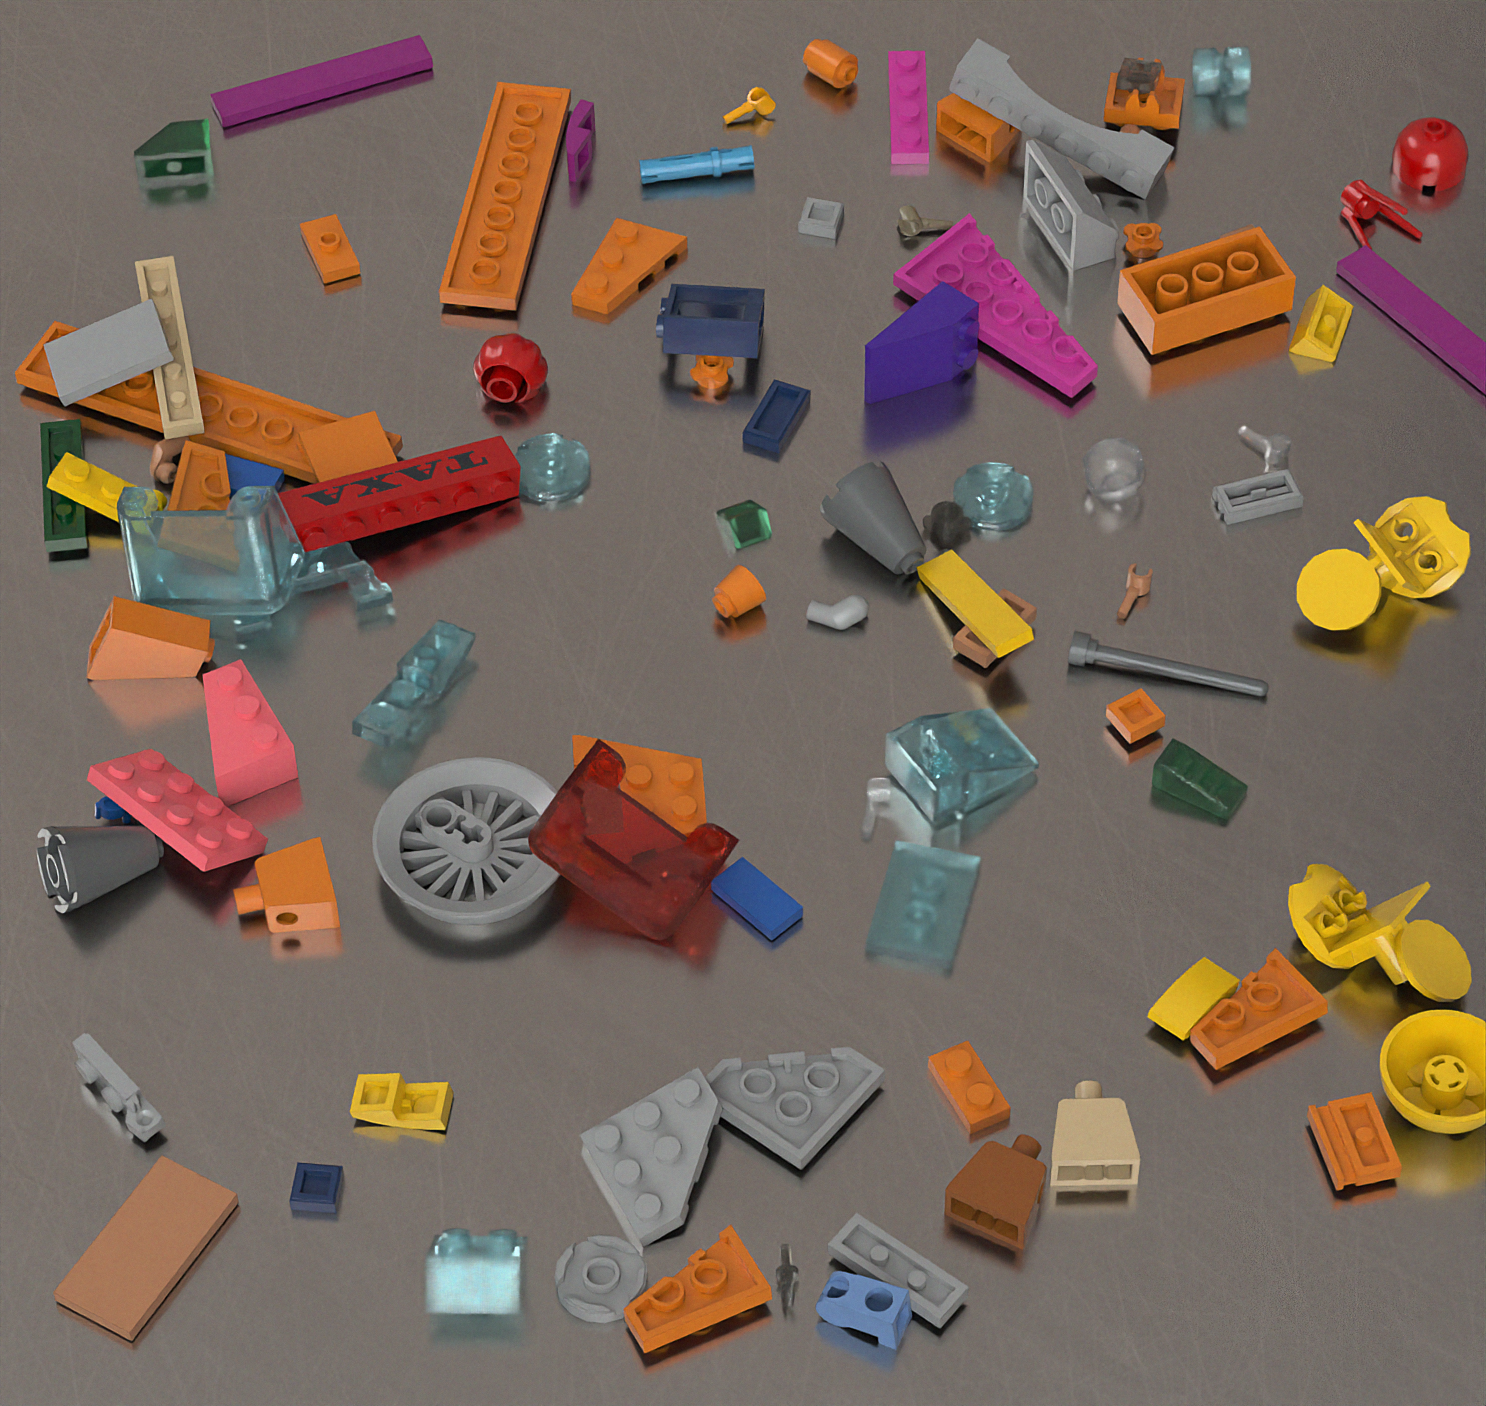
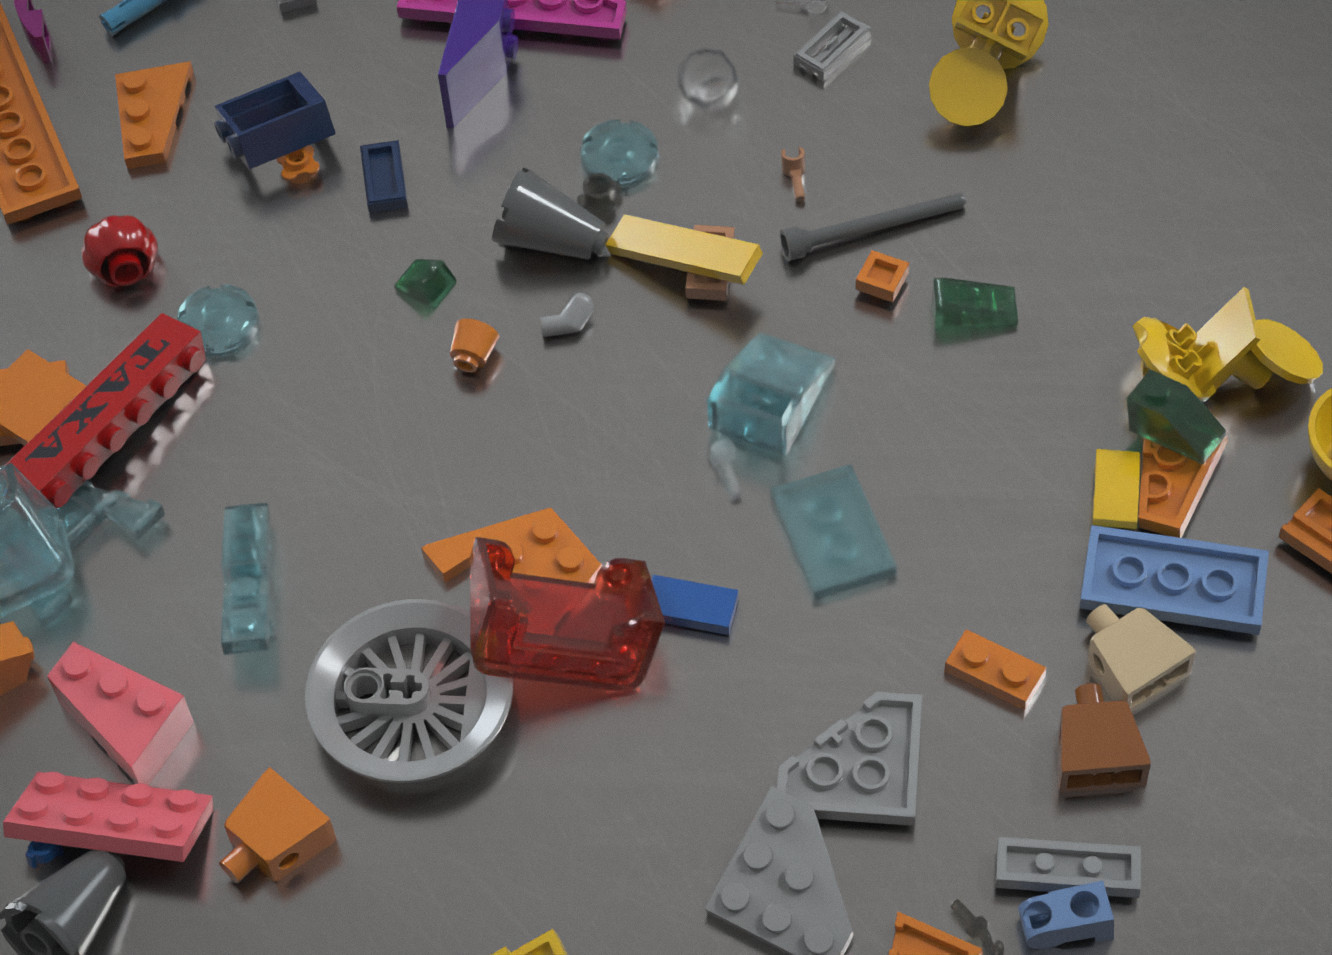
camera: 30 degrees left, 5 degrees up
none -> medium blue plate [1079,525,1269,635]
none -> clear green slope [1126,369,1227,464]

